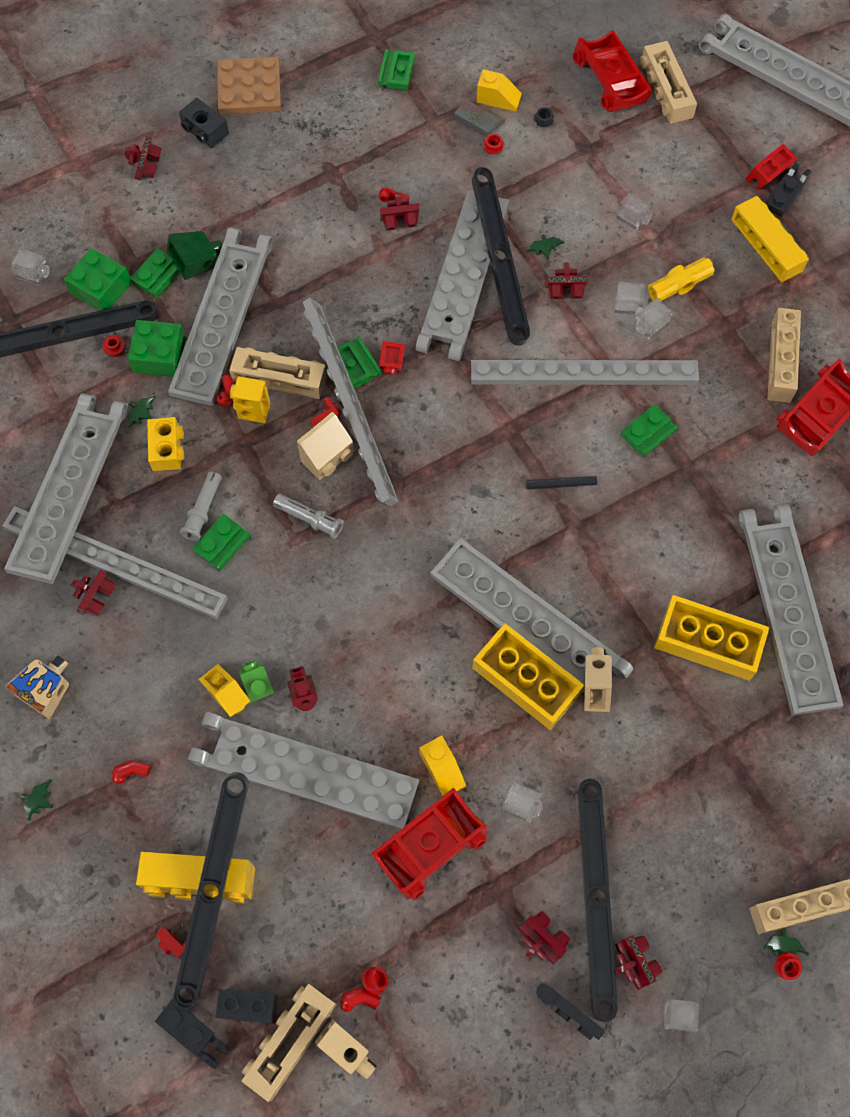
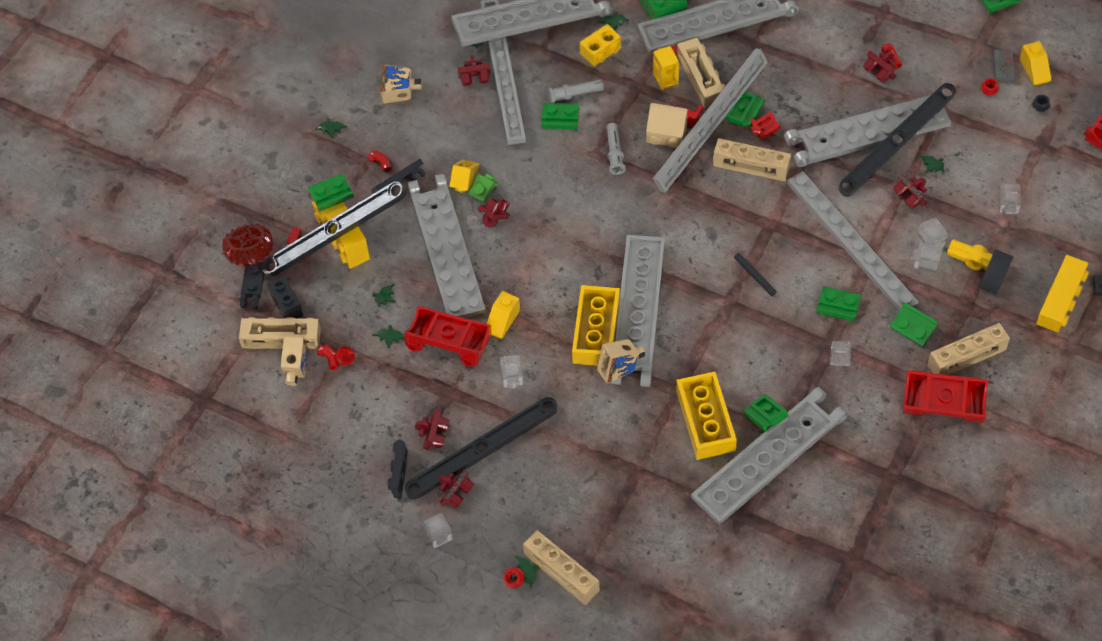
camera: 60 degrees right, 10 degrees down
none -> clear red gear [222,223,274,267]
none -> green plate [308,173,354,212]
none -> black plate [371,159,425,195]
none -> dark green piece [372,284,396,307]
none -> dark green piece [372,325,405,349]
none -> tan brick [713,138,791,182]
none -> green plate [742,394,788,432]
none -> clear slope [830,341,851,366]
none -> green plate [890,303,939,348]
none -> black slope [978,249,1013,295]

